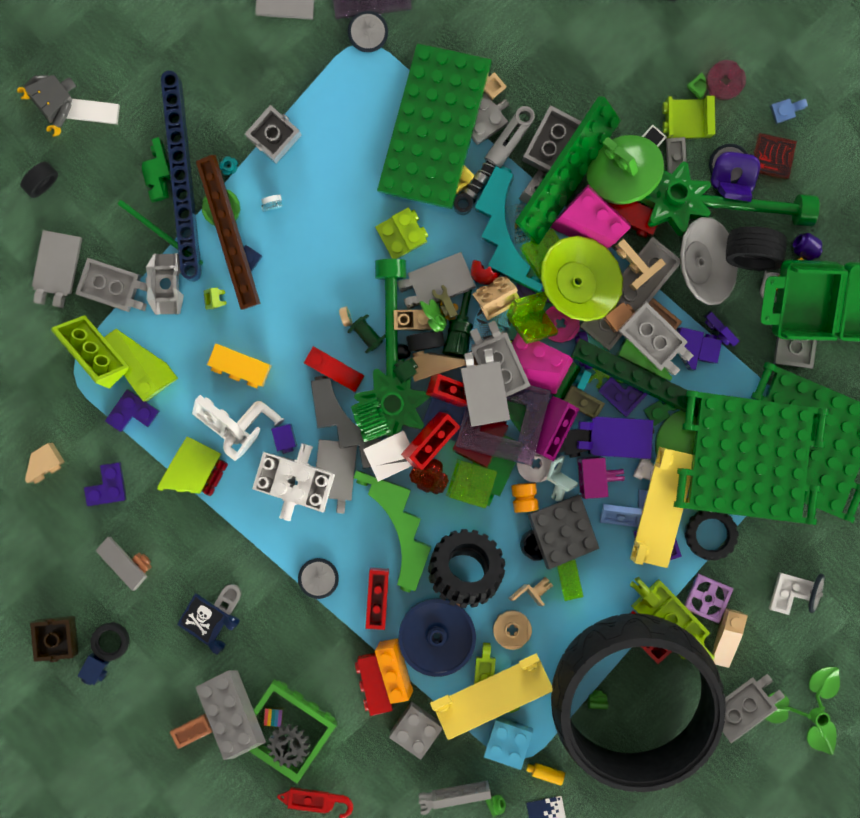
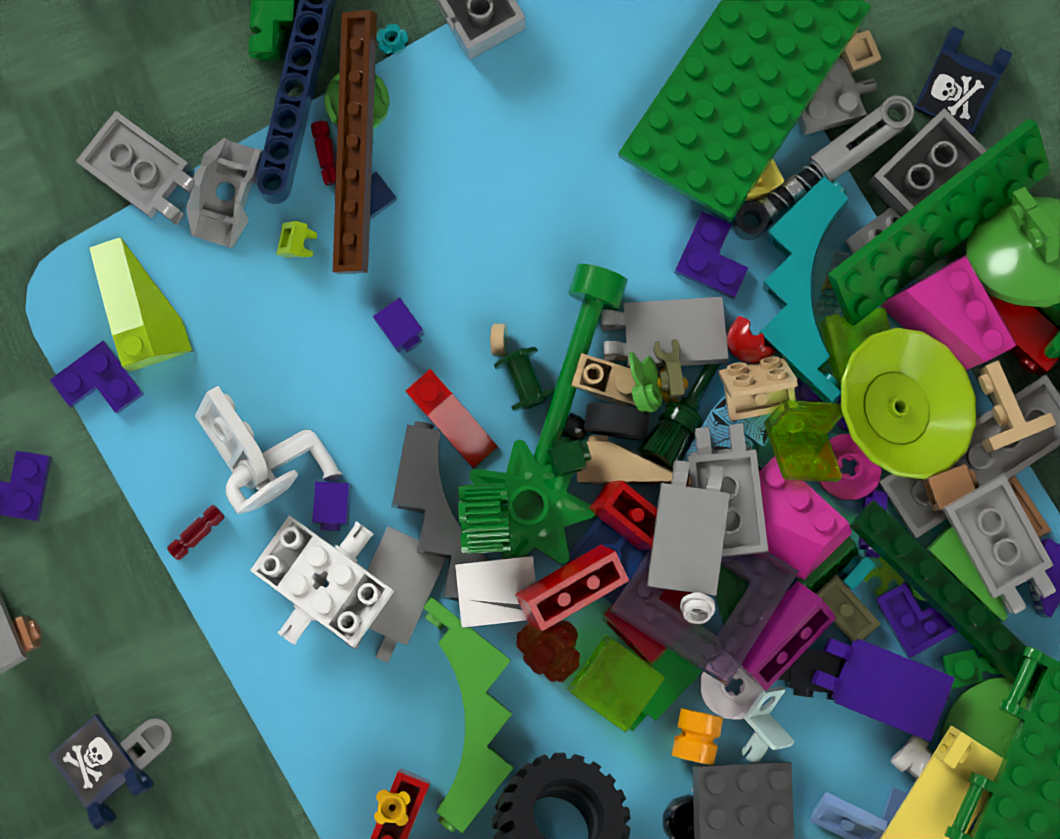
camera: 15 degrees right, 5 degrees down
light grey tile [32,230,82,308] -> none
lime slope [51,315,129,389] -> none
green axle [117,200,203,265] -> none
lime slope [157,436,221,494] -> none
yellow brick [207,343,272,389] -> none
piece [261,195,283,212] -> none
light grey wheel [298,558,339,599] -> none
lime plate [375,207,429,259] -> none
magenta brick [577,456,625,499] -> none
none -> dark red axle [310,121,337,185]
none -> dark purple brick [373,297,425,353]
none -> yellow plate [374,789,410,826]
none -> dark purple plate [674,211,749,299]
none -> white plate [680,592,715,624]
none -> flag [914,26,1013,135]

